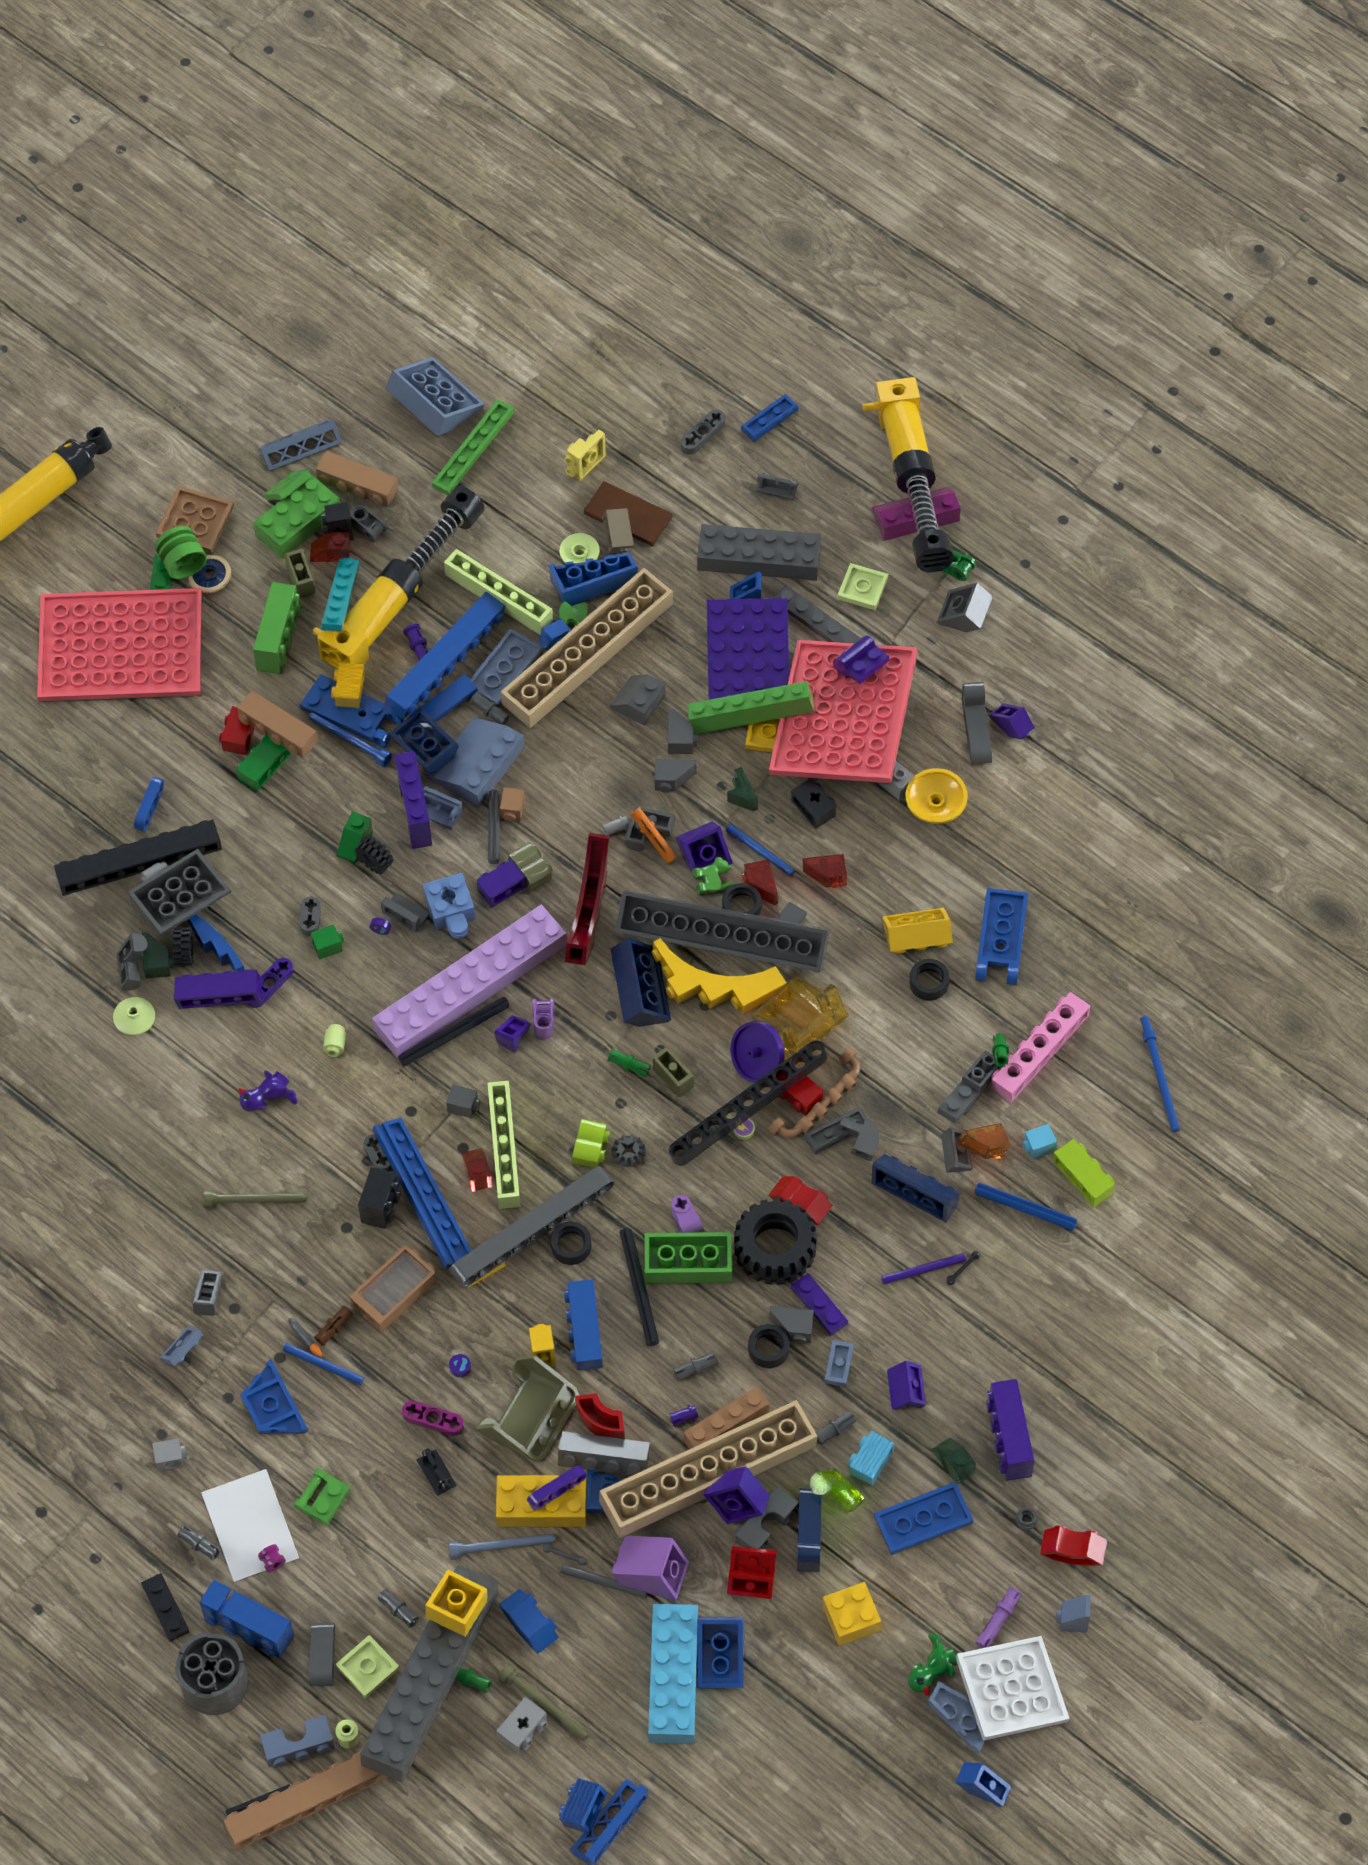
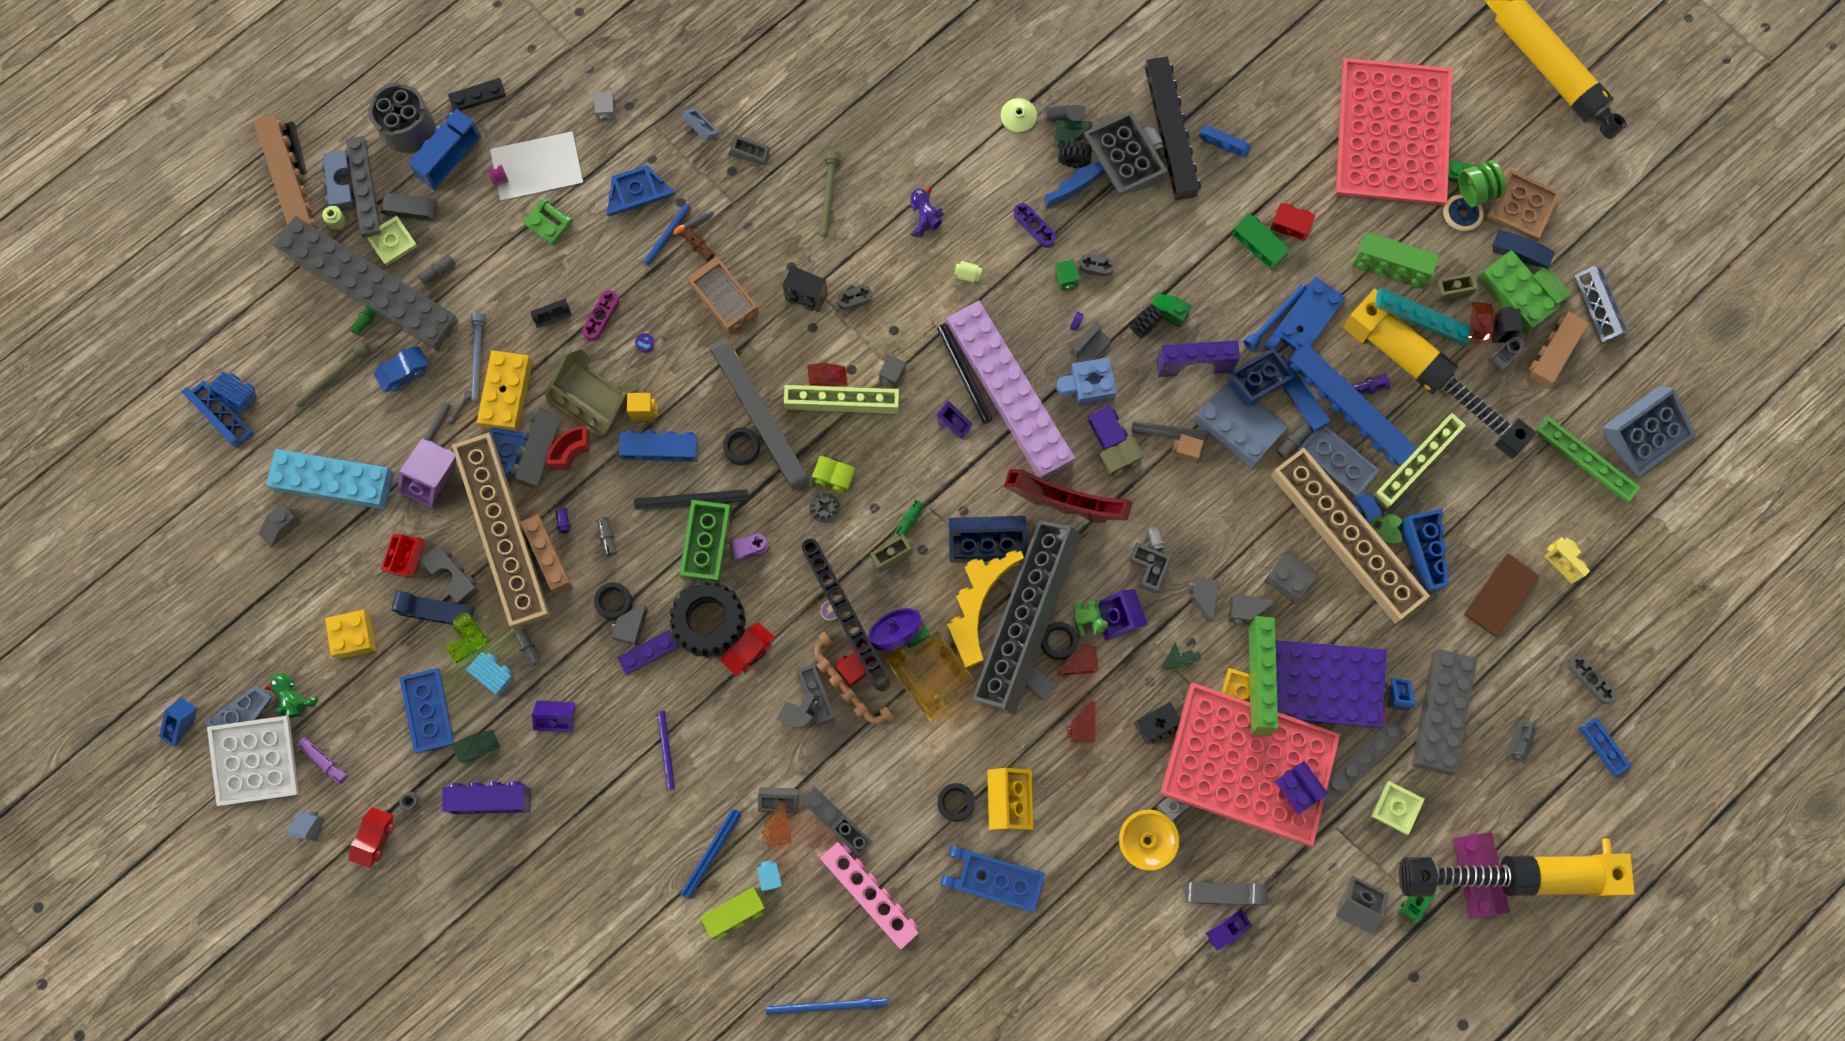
camera: 95 degrees right, 15 degrees up
dark purple brick [174,969,262,1009] -> none
dark grey pin [177,1525,221,1560] -> none
medium nougat brick [237,691,318,758] -> none
yellow brick [331,663,365,709] -> none
blue plate [372,1118,471,1269] -> none
sand blue hinge [423,786,463,829] -> none
yellow brick [425,1570,487,1637] -> none
light grey brick [496,1697,547,1754] -> none
dark purple beam [527,1465,587,1510] -> none
medium lavender piece [533,998,554,1040] -> none
yellowish green dish [559,533,600,563] -> none
dark tan hinge [602,508,634,554] -> none
orange pin [630,807,677,864] -> none
blue slope [697,1616,744,1688] -> none
dark purple slope [703,1466,770,1524] -> none
blue bar [726,824,795,877] -> none
sand blue plate [824,1340,854,1387] -> none
dark blue slope [872,1154,960,1223] -> none
black hinge [947,1251,980,1285] -> none
green pin [992,1033,1009,1067] -> none
none -> dark grey slope [258,504,301,548]
none -> dark grey plate [346,136,381,238]
none -> dark blue slope [1492,230,1555,269]

